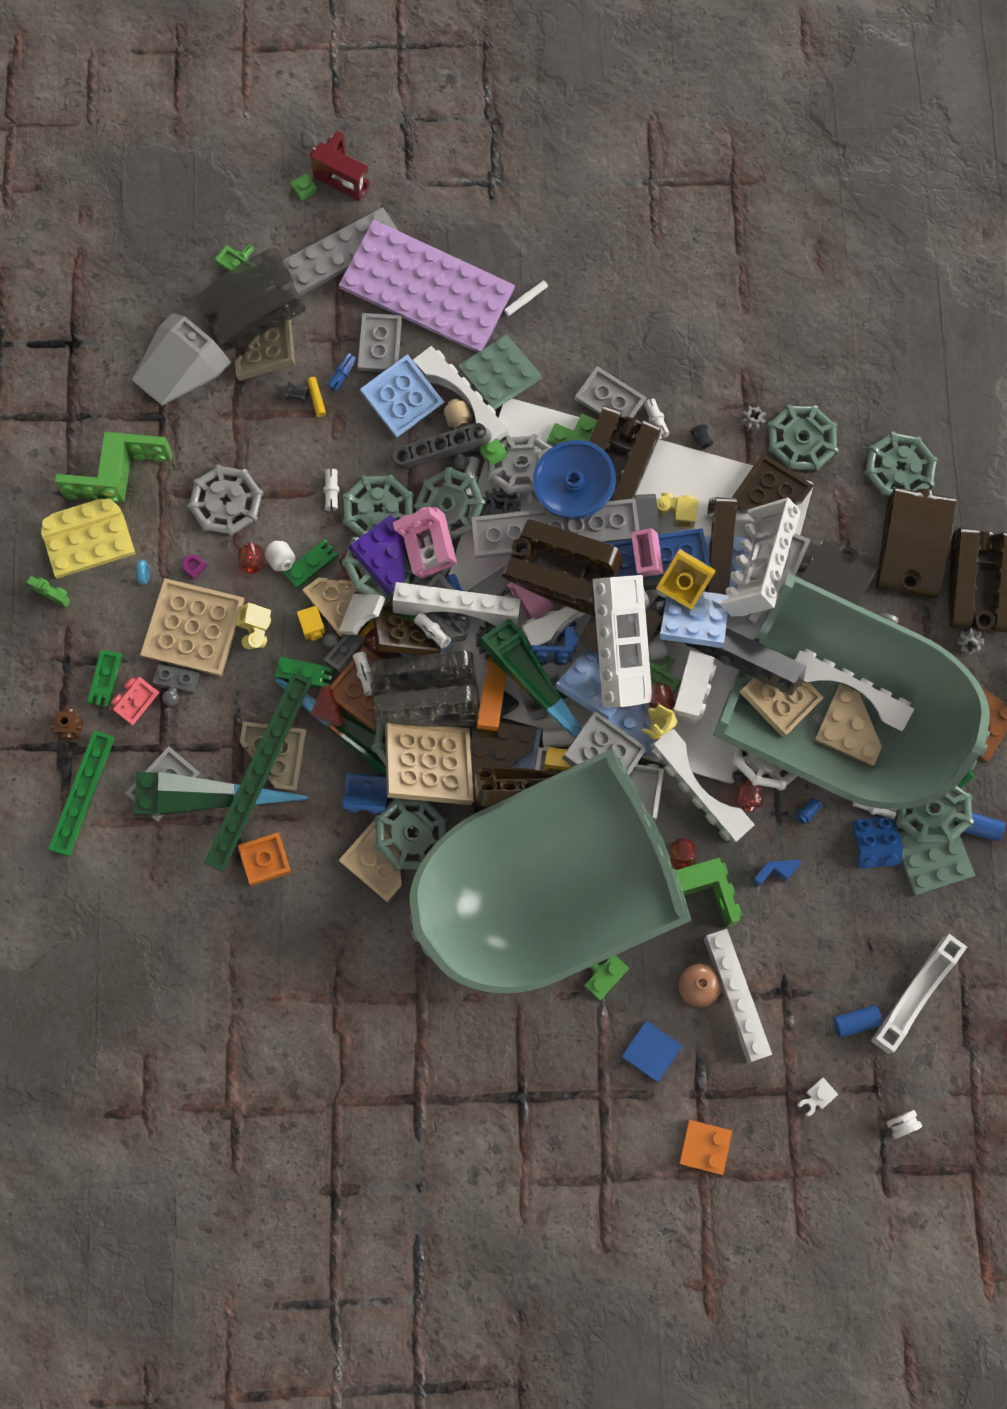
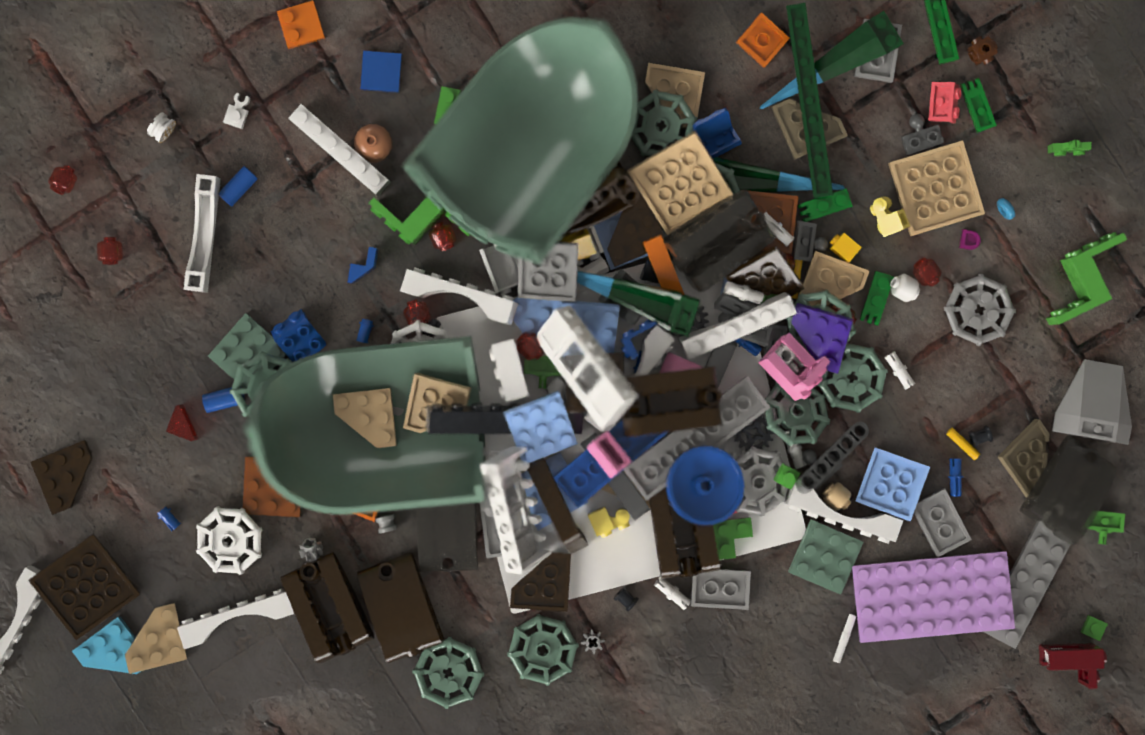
camera: 160 degrees right, 15 degrees up
light yellow plate [41,499,136,579] -> none
clear red slope [311,684,345,726] -> none
white tile [339,594,385,635] -> none
light yellow piece [641,704,677,740] -> none
yellow slope [656,549,716,610] -> none
white arch [794,649,914,731] -> none

